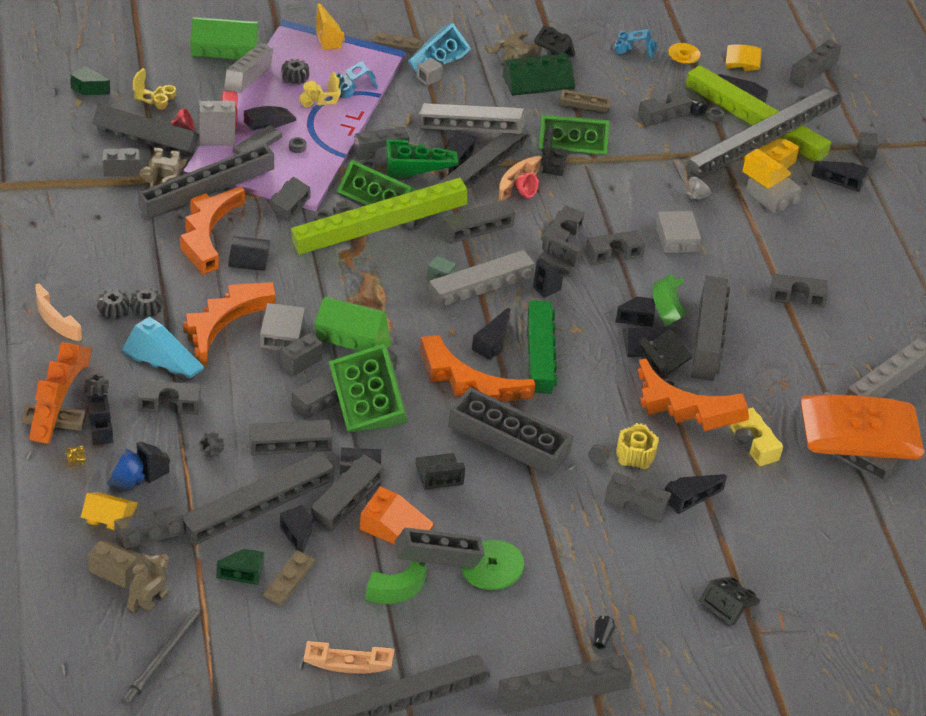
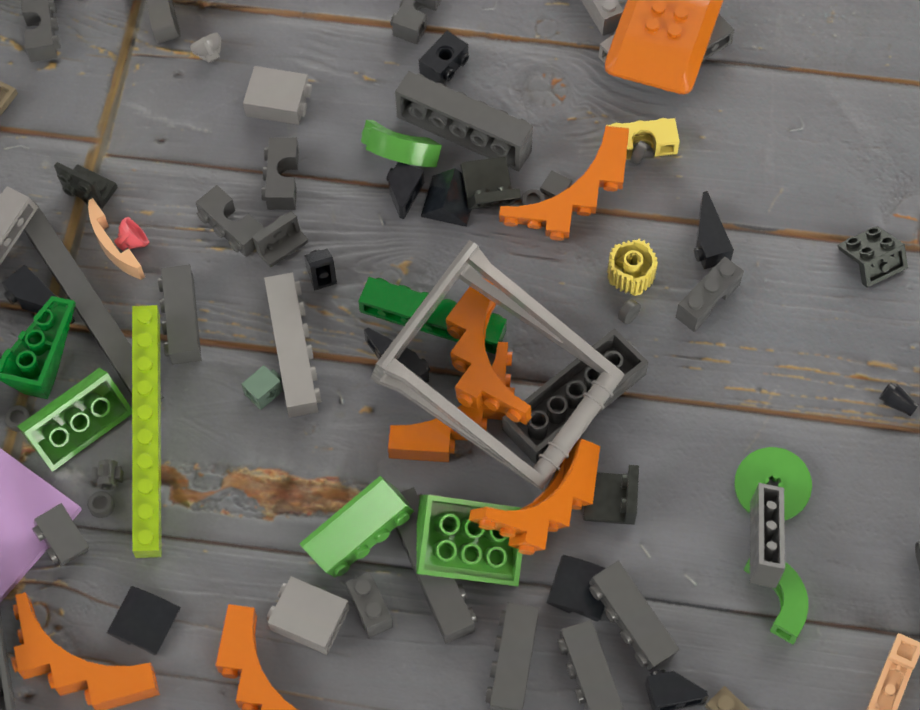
camera: 65 degrees left, 20 degrees up
orange slope [360,486,434,545] -> none
bright green slope [539,115,610,155] -> none
none -> light grey piece [371,240,625,490]
none -> black brick [419,31,469,84]
none -> orange arch [446,277,532,425]
none -> orange arch [469,438,600,555]

